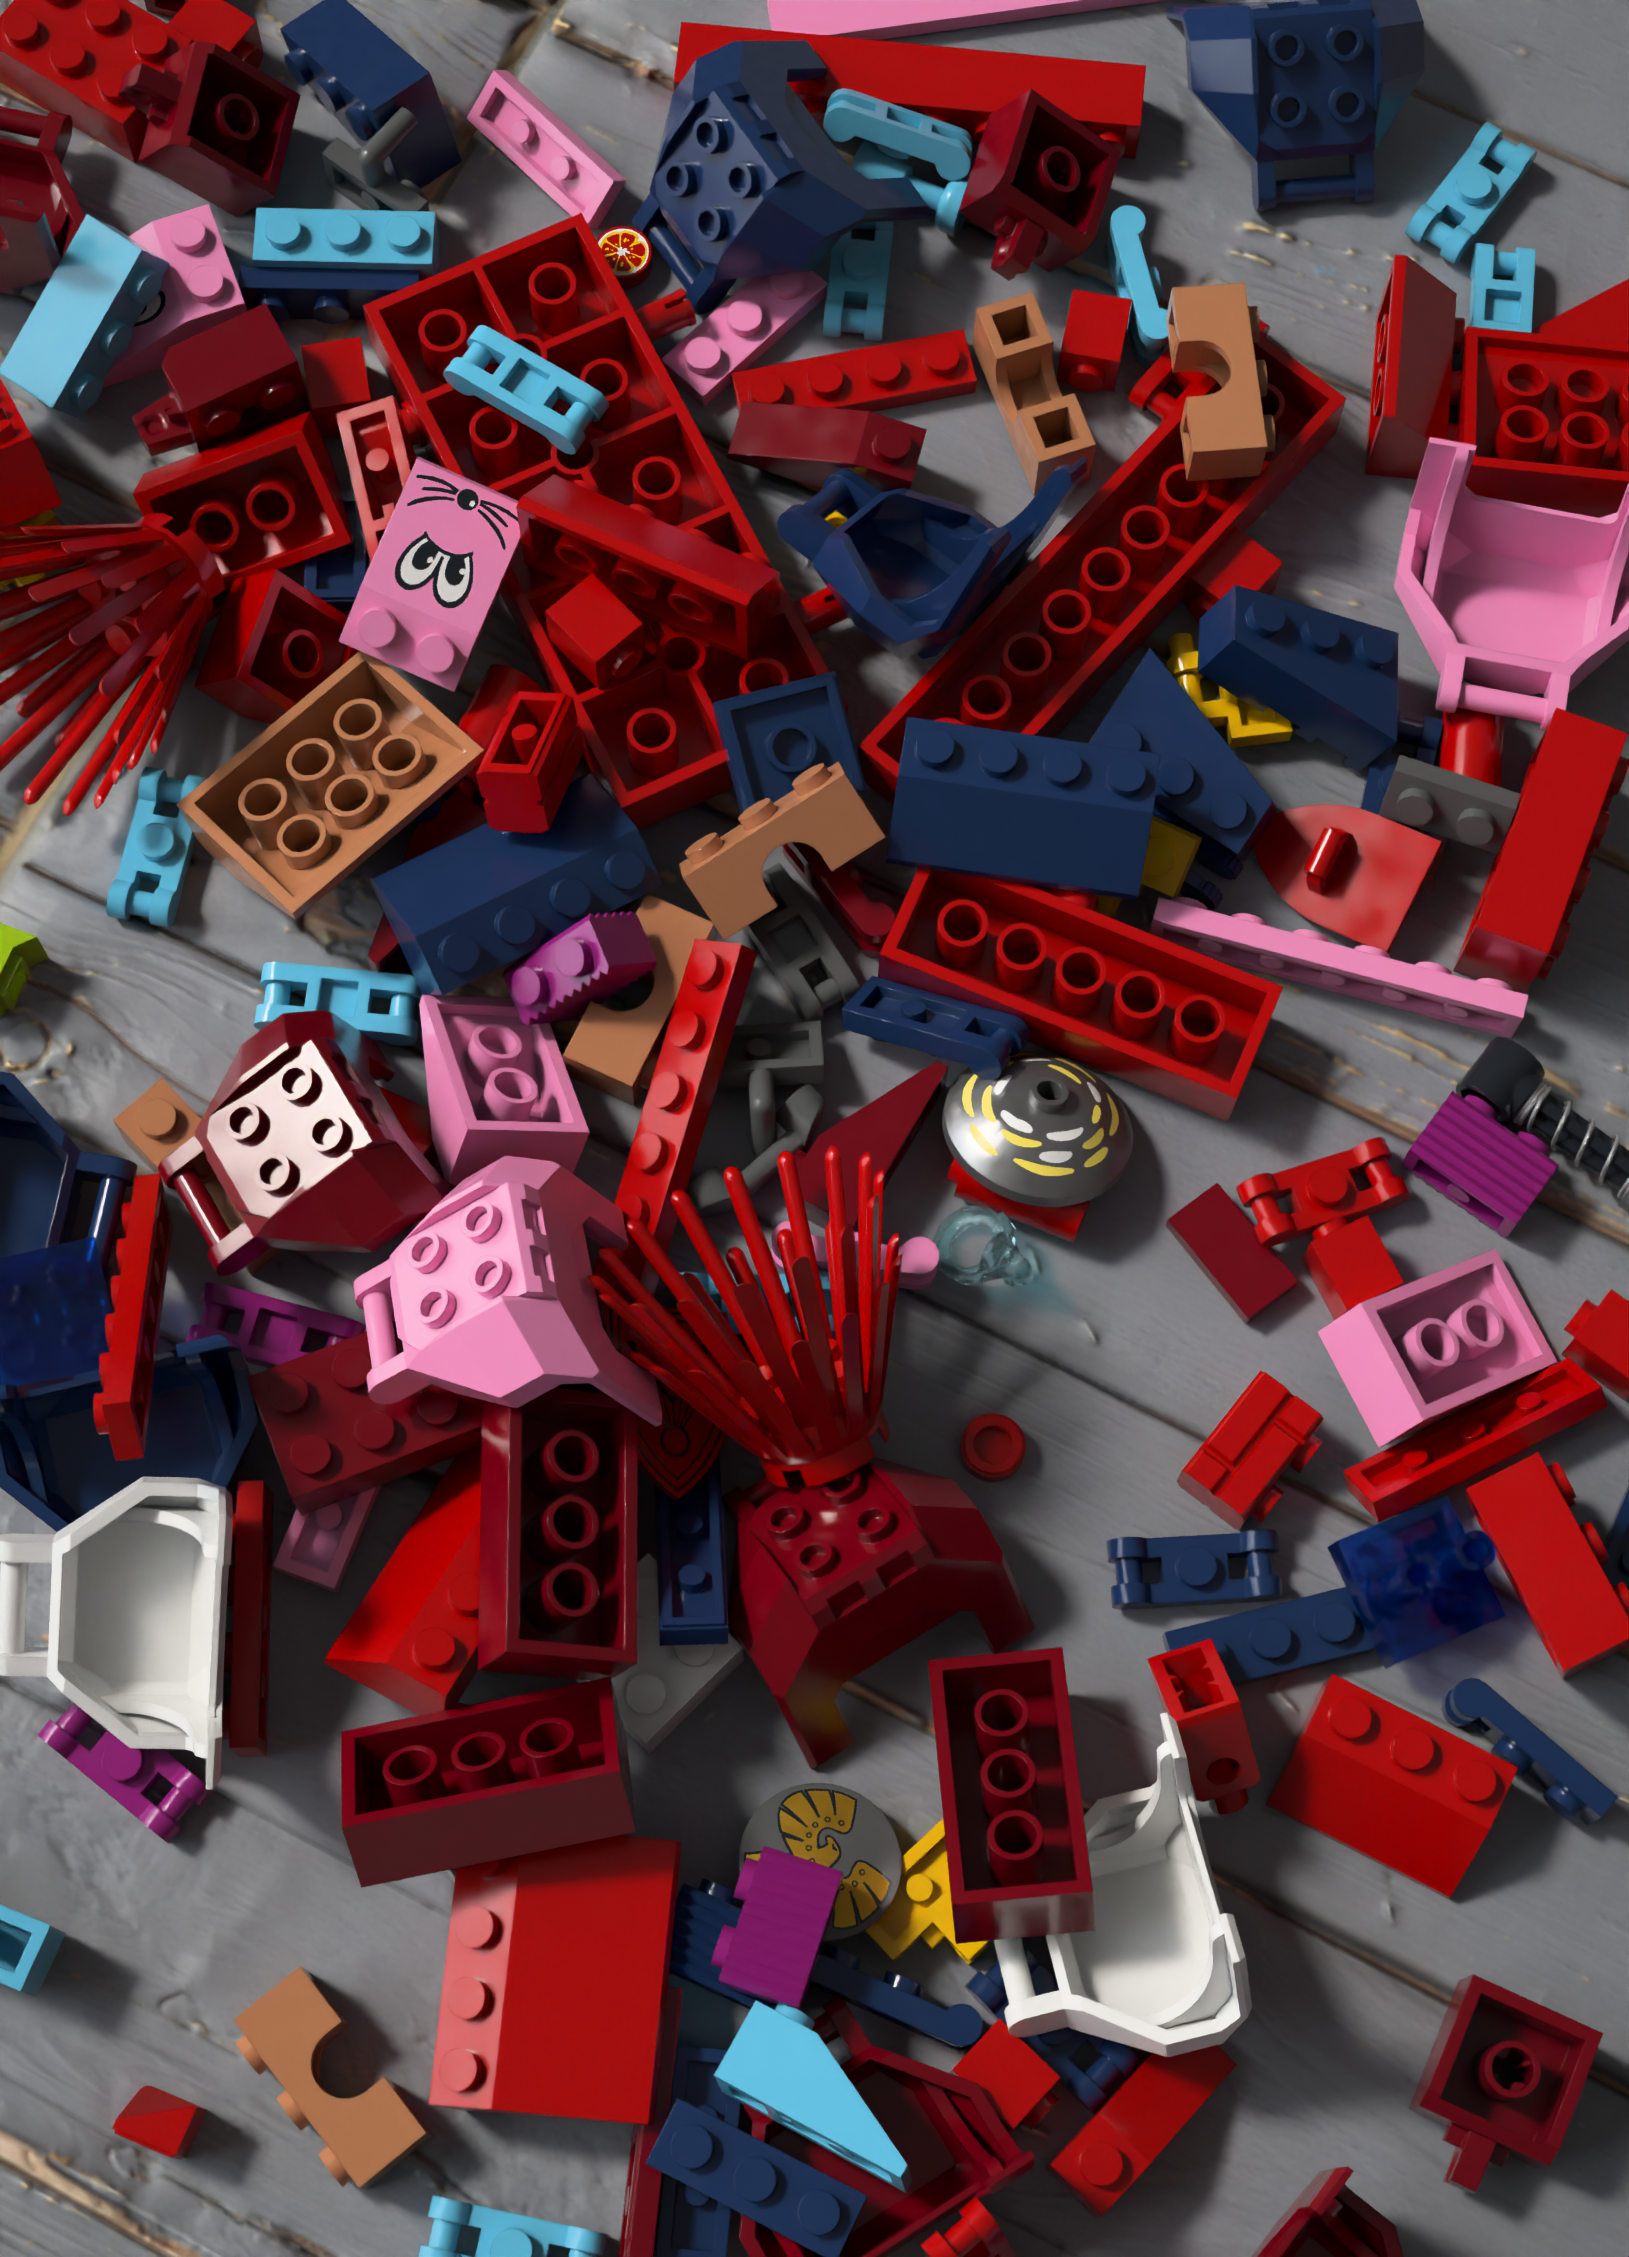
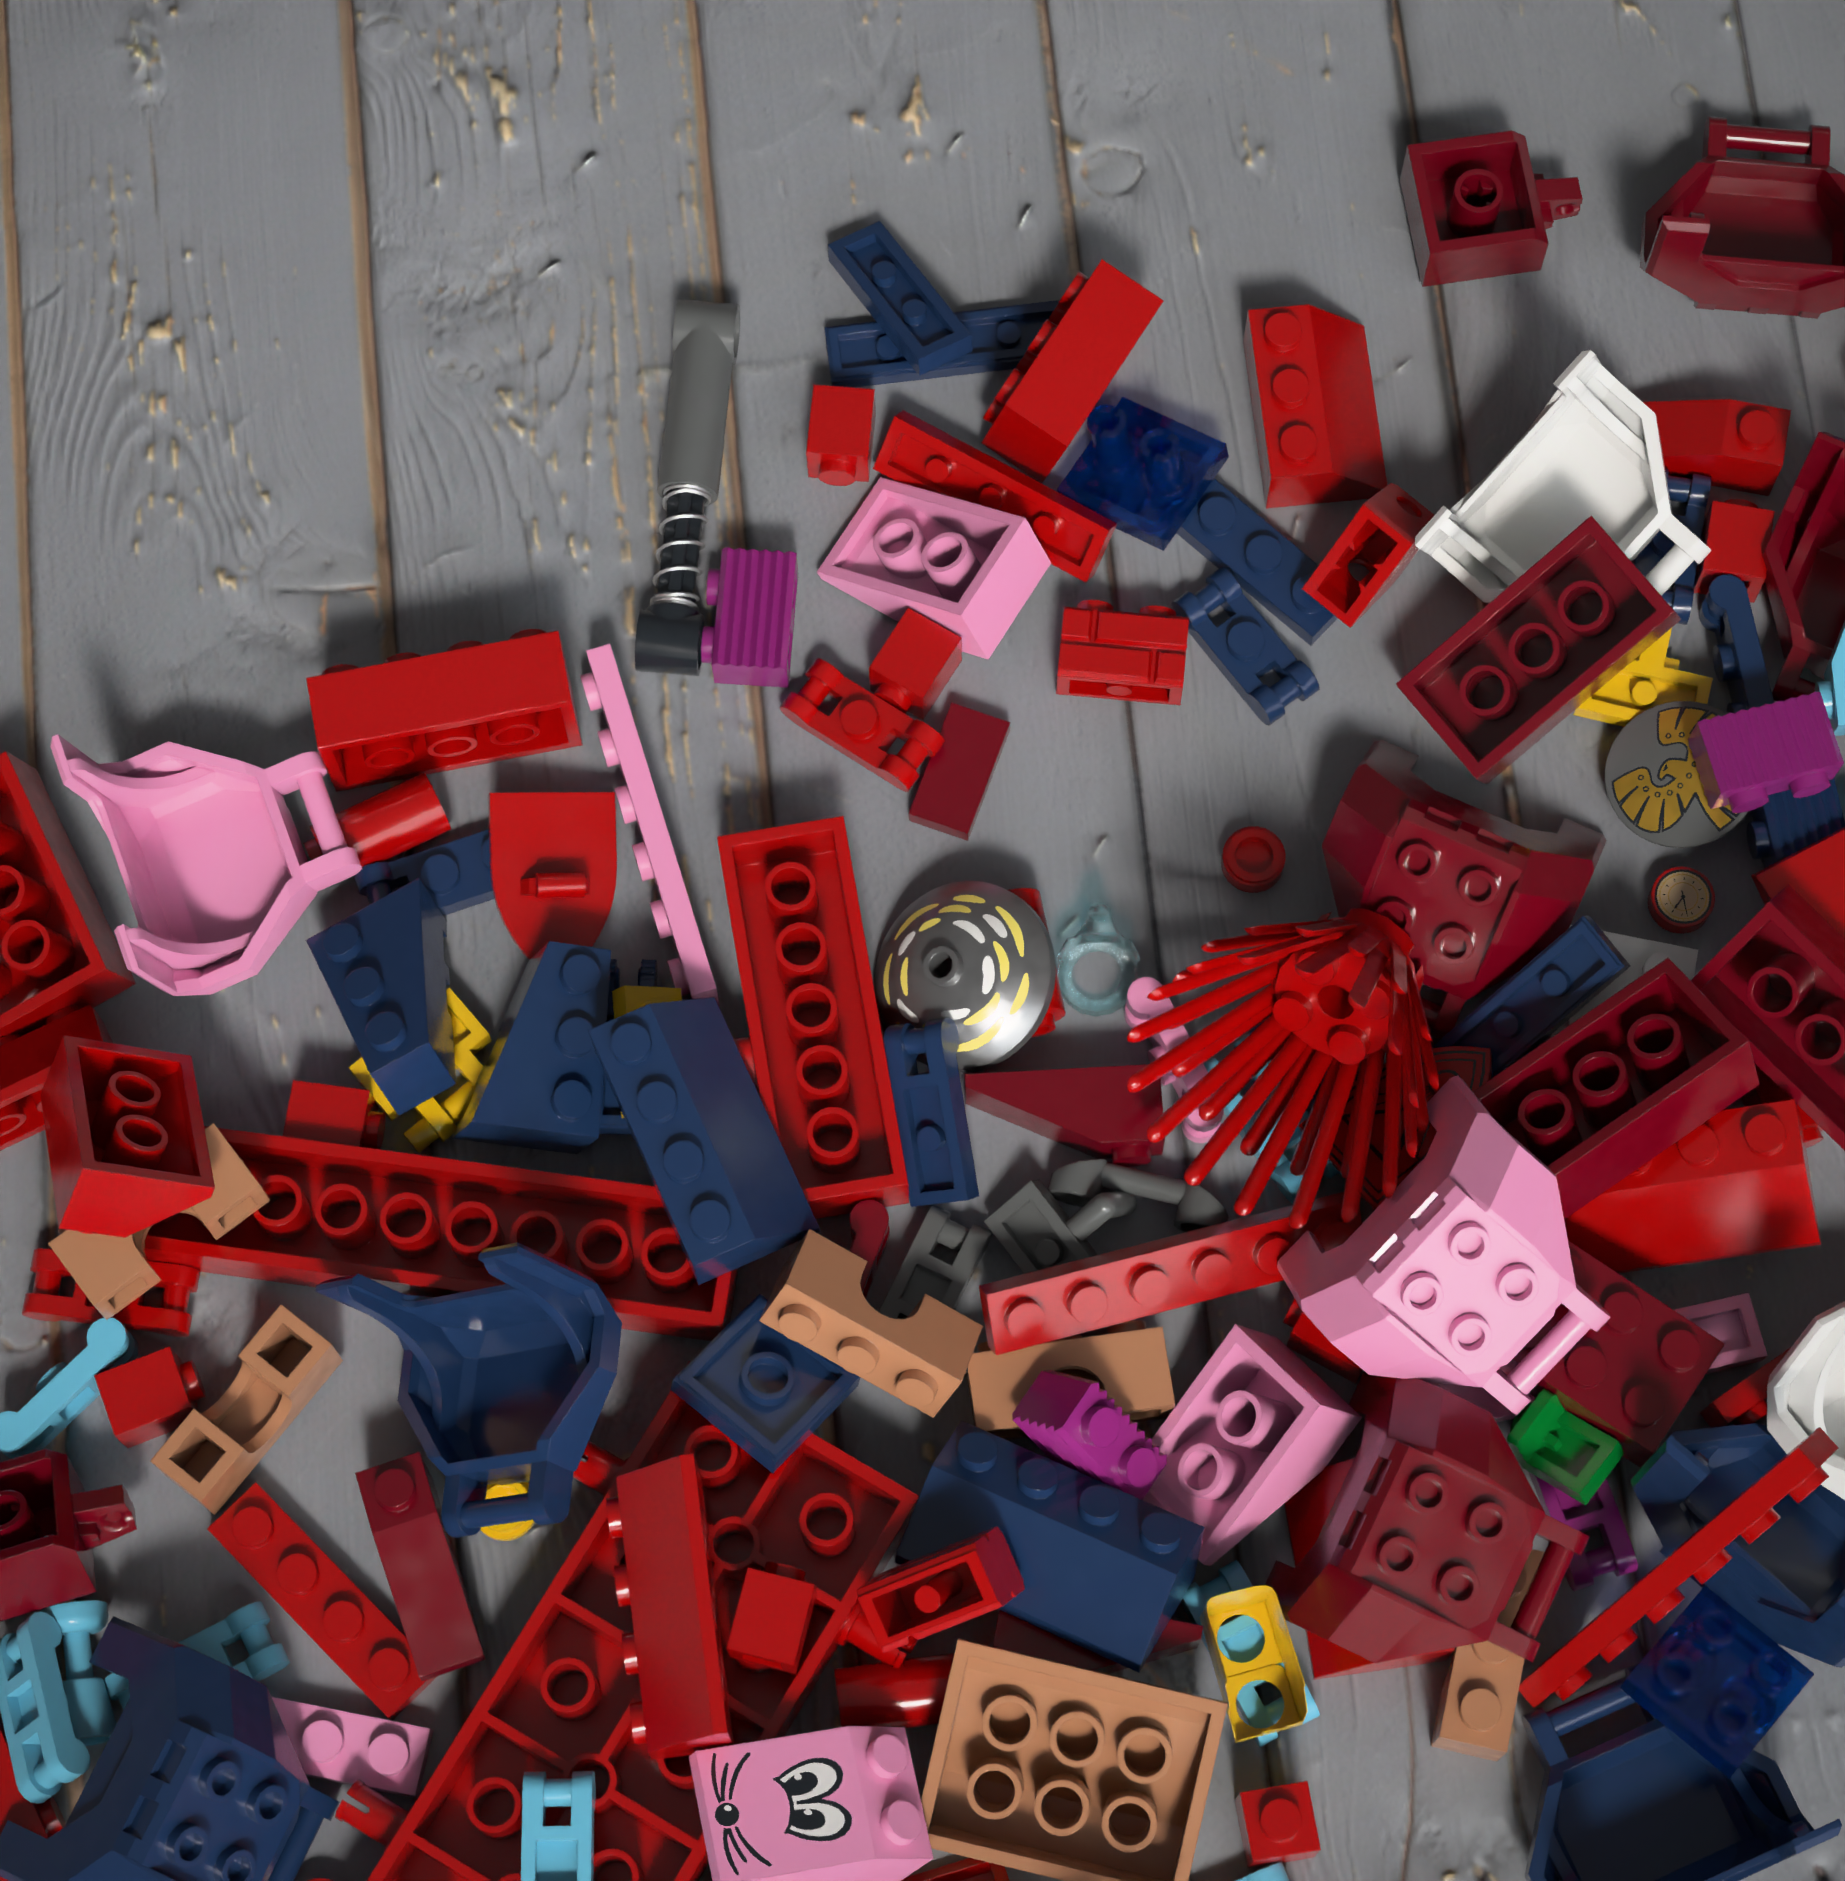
camera: 120 degrees left, 0 degrees up
dark grey plate [1378,755,1521,903] -> none
dark blue plate [1441,1678,1618,1825] -> none
none -> red slope [41,1035,215,1238]
none -> yellow piece [1199,1585,1308,1743]
none -> red brick [1235,1781,1321,1869]
none -> green bracket [1507,1388,1625,1505]
none -> tile [1648,866,1715,934]

